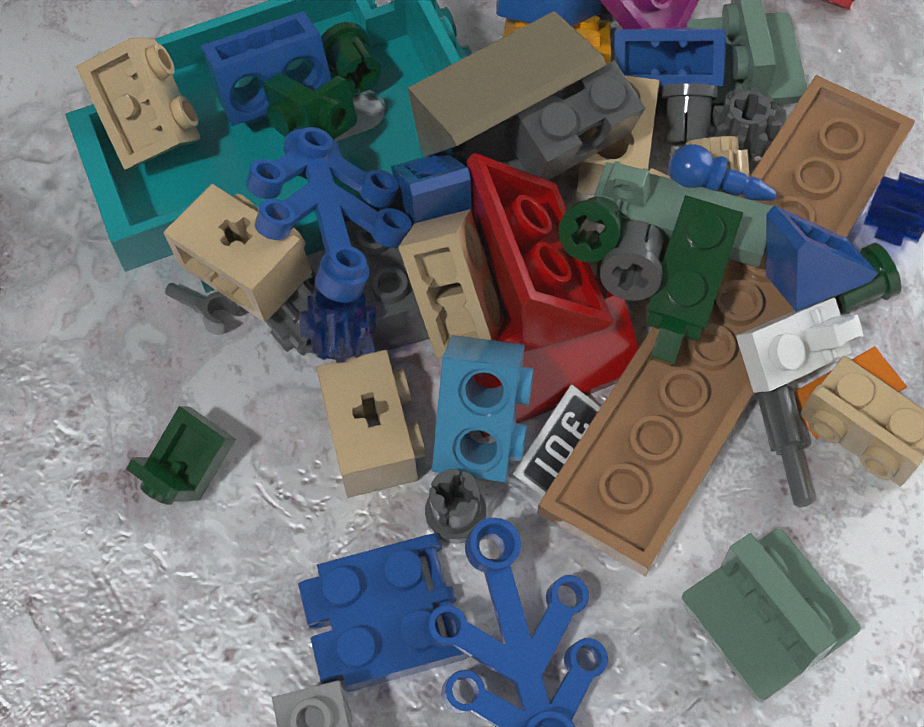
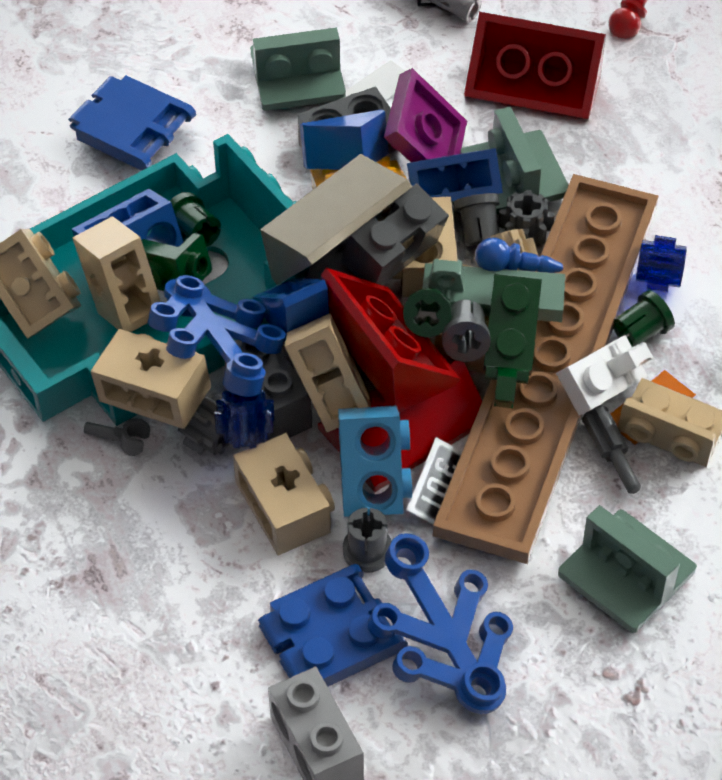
camera: 15 degrees left, 10 degrees down
dark green bracket [126,406,236,505] -> none
blue slope [766,205,878,312] -> none
none -> tan brick [72,216,161,332]

